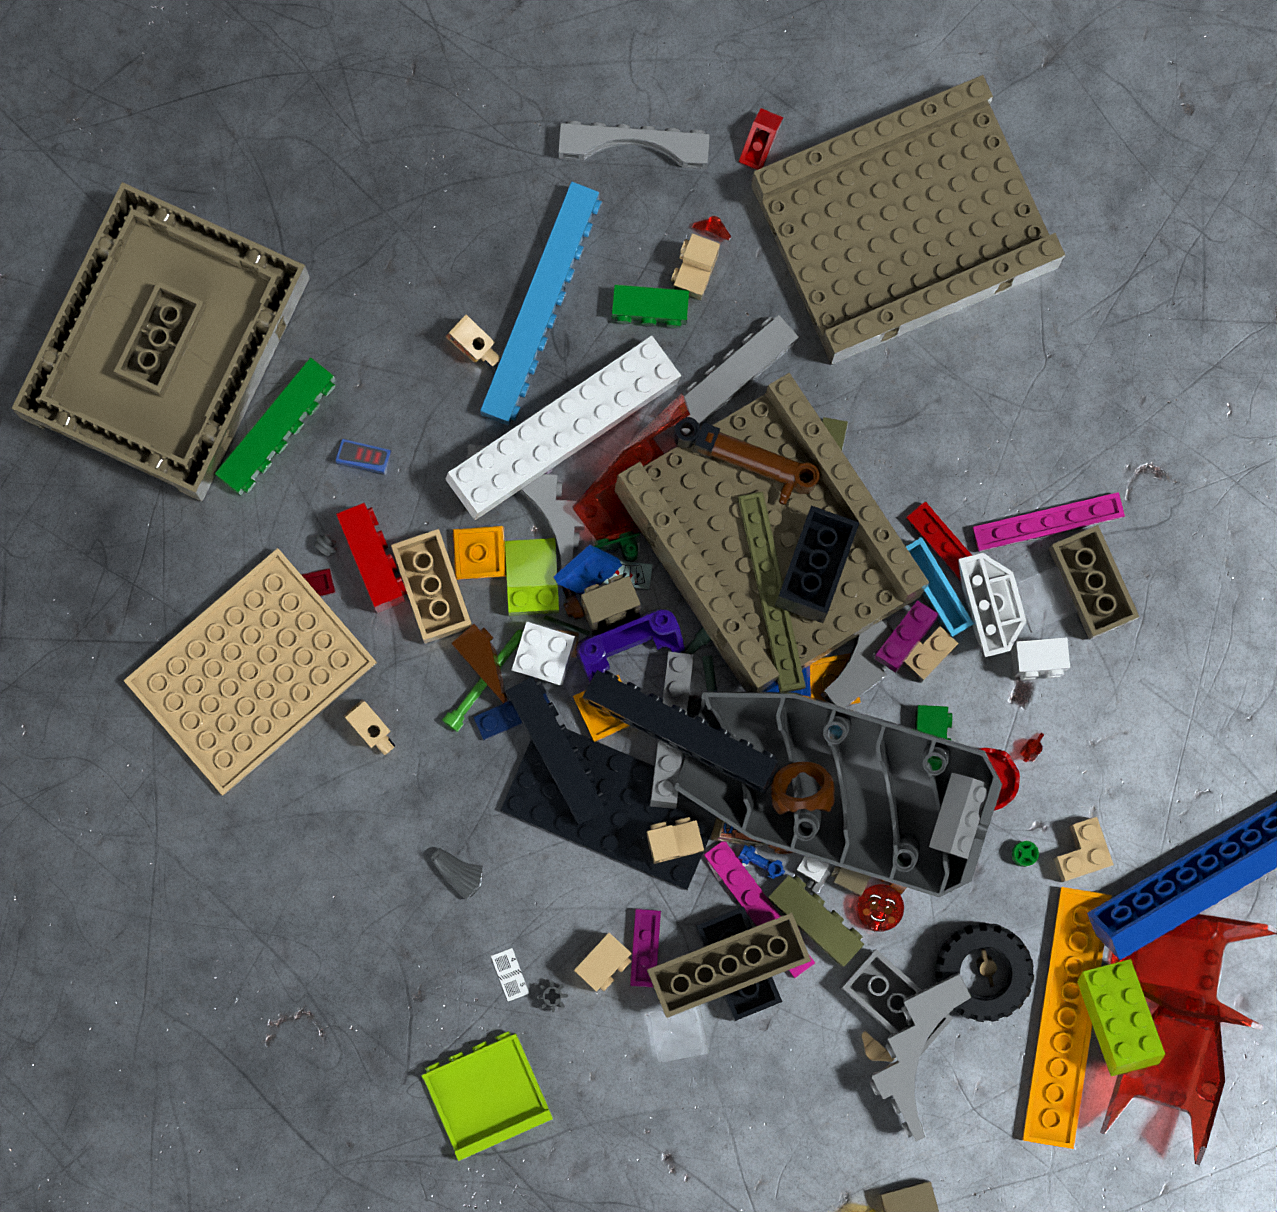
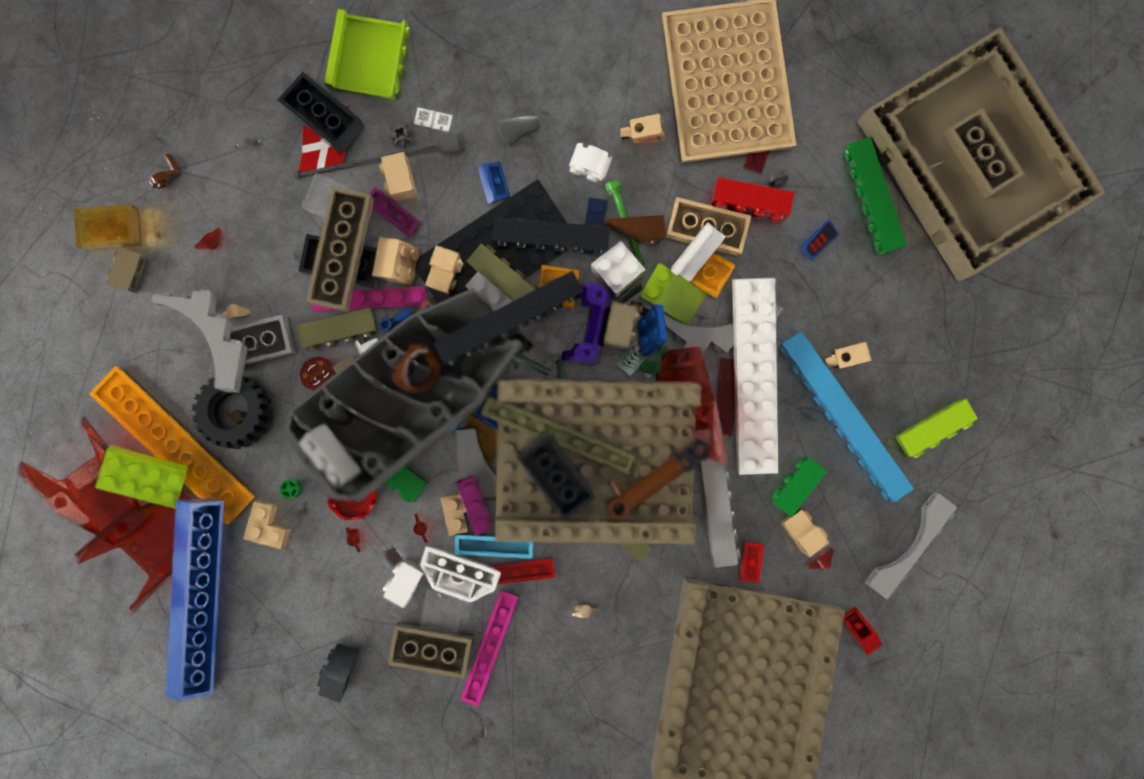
camera: 130 degrees right, 5 degrees up
none -> clear red piece [194,227,221,250]
none -> black brick [278,72,365,155]
none -> flag [294,105,465,179]
none -> black brick [317,643,359,703]
none -> tan brick [372,237,419,285]
none -> clear red piece [413,513,428,543]
none -> olive brick [466,243,539,301]
none -> blue slope [478,162,510,204]
none -> white brick [569,143,613,183]
none -> tan piece [572,604,599,618]
none -> white panel [671,222,725,282]
none -> dark red tile [712,358,735,436]
none -> red plate [739,541,764,583]
none -> lime brick [895,399,978,458]

